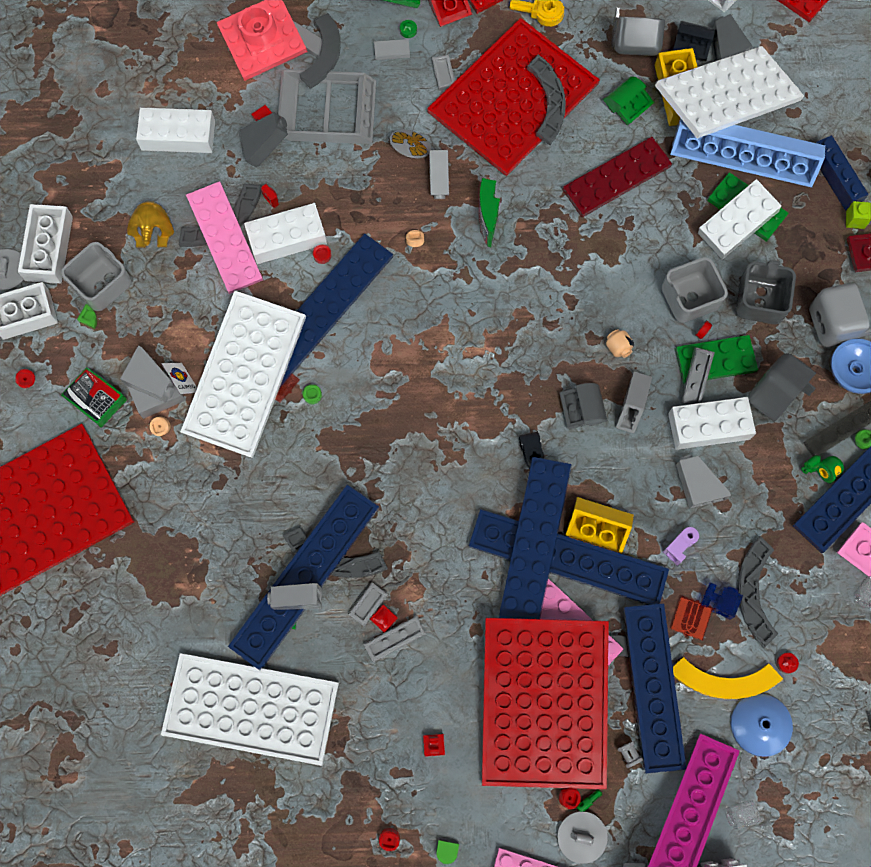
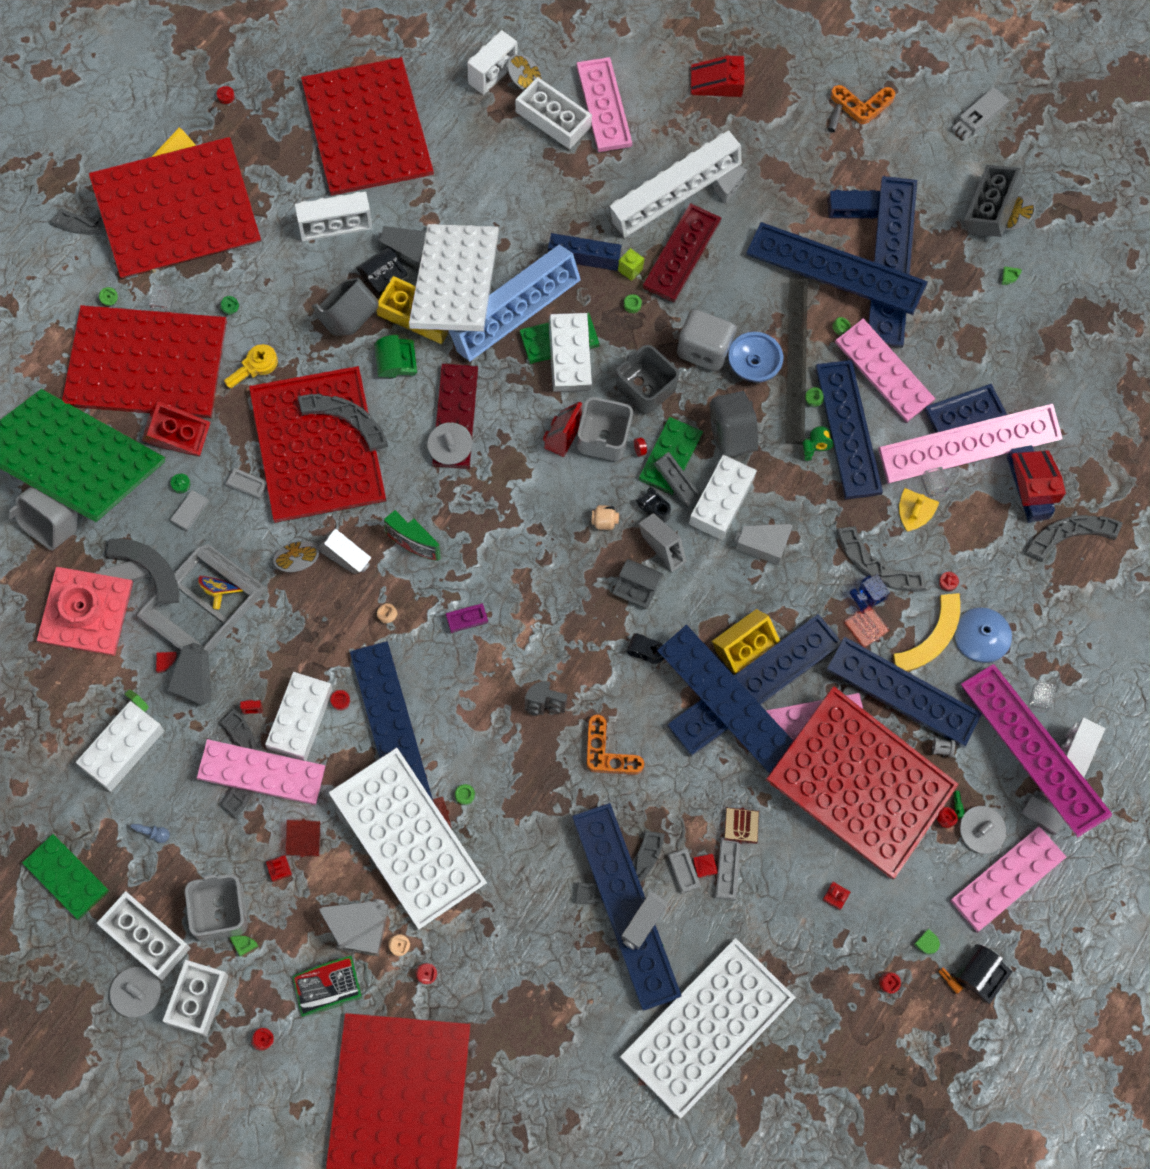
camera: 60 degrees left, 5 degrees down
pearl gold piece [127,201,174,248] -> none
white sticker [161,363,197,394] -> none
lavender leg [663,527,699,566] -> none
none -> green plate [22,834,109,920]
none -> bright green tile [124,689,149,712]
none -> sand blue bar [131,824,170,843]
none -> shield [198,575,243,609]
none -> red tile [266,855,292,882]
none -> clear red piece [285,818,320,858]
none -> red tile [415,963,437,985]
none -> light grey shield [428,423,472,465]
none -> magenta plate [446,603,488,633]
none -> dark grey brick [525,681,568,716]
none -> red slope [543,402,583,457]
none -> orange beam [587,715,644,775]
none -> bright green tile [623,294,642,313]
none -> black piece [636,487,671,523]
none -> piece [724,807,759,844]
none -> yellow shield [899,488,939,532]

